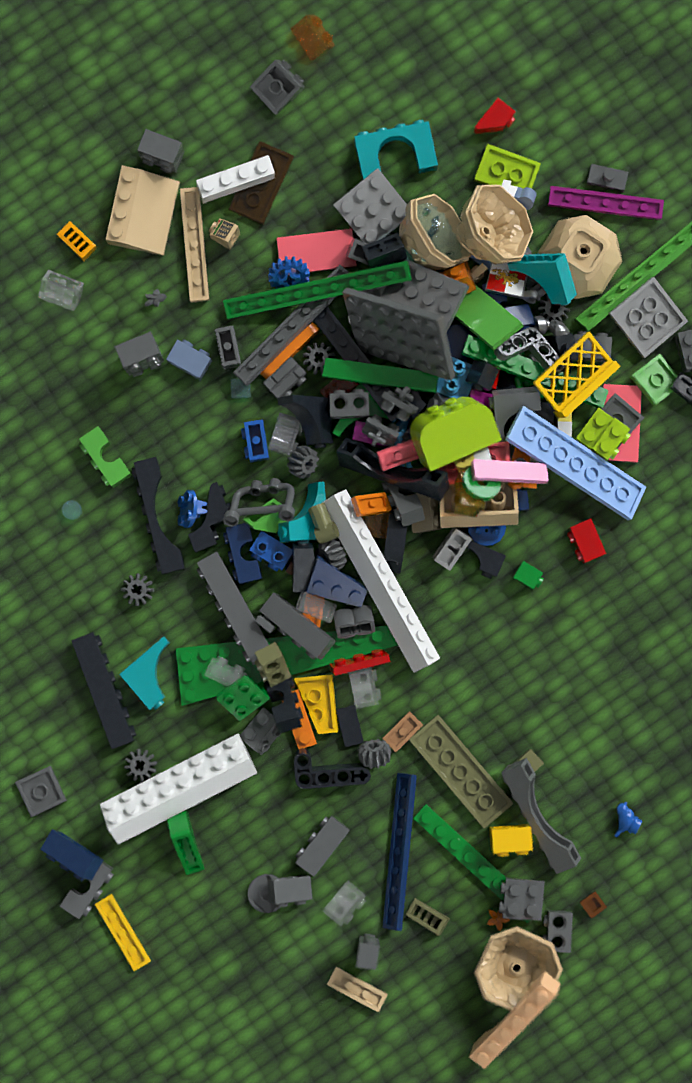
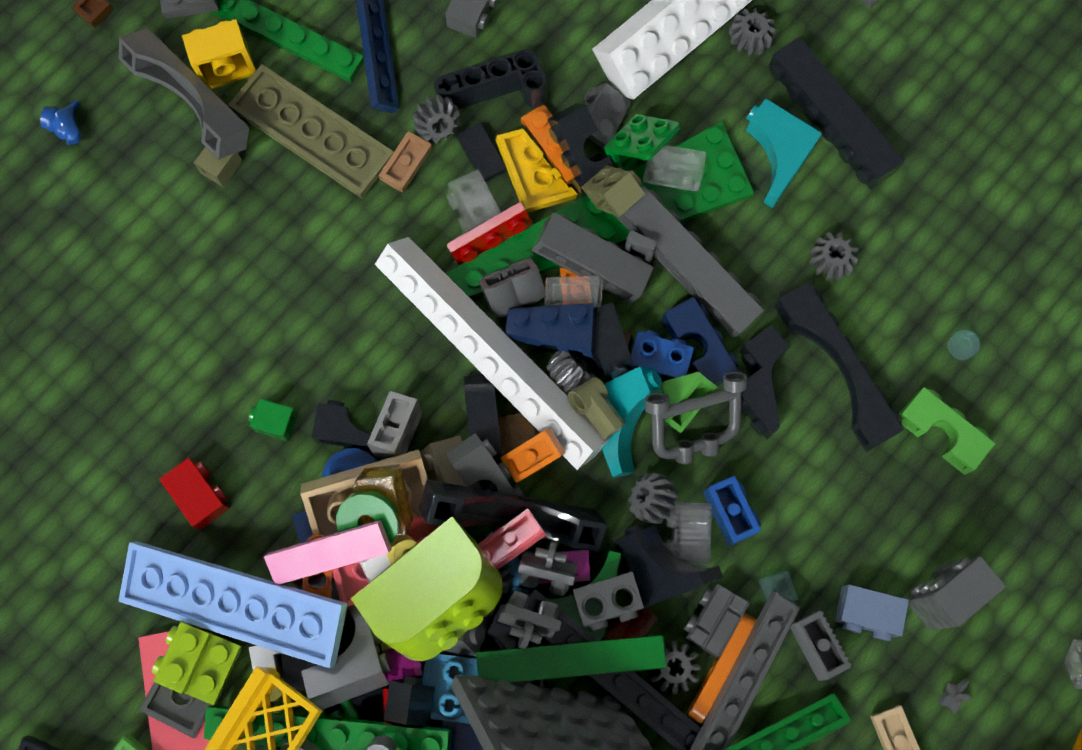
camera: 165 degrees right, 10 degrees down
blue plate [178,490,207,528] -> none

